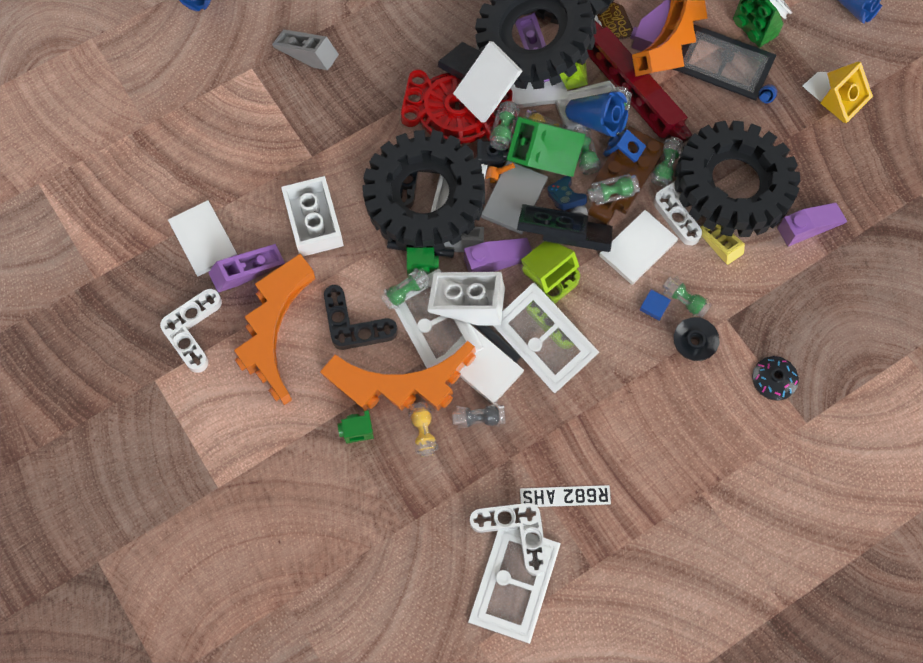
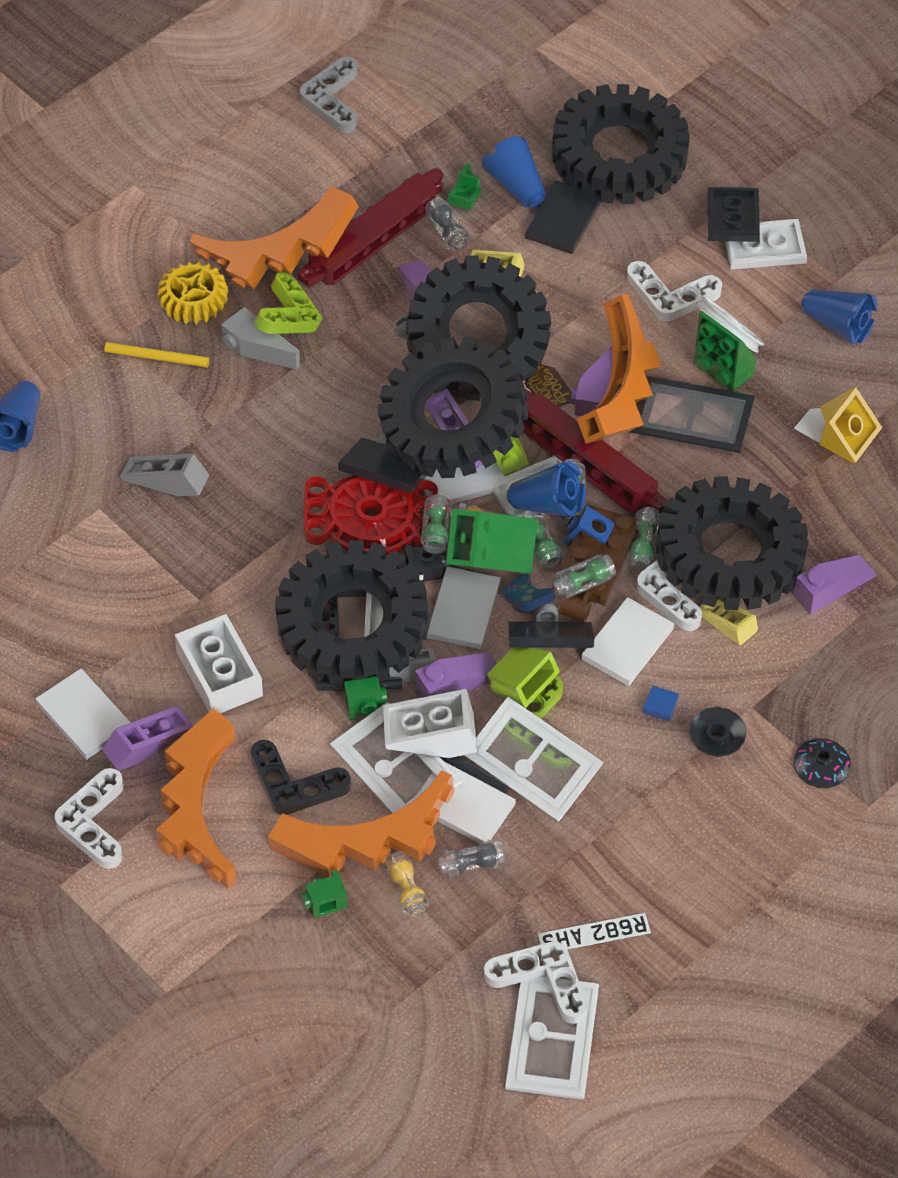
camera: 10 degrees left, 15 degrees down
clear piece [380,268,430,311] -> none
white tile [453,41,522,123] -> none
orange hand [485,163,515,183] -> none
black tile [517,204,588,242] -> none
clear piece [662,276,712,318] -> none
blue cylinder [758,84,777,103] -> none

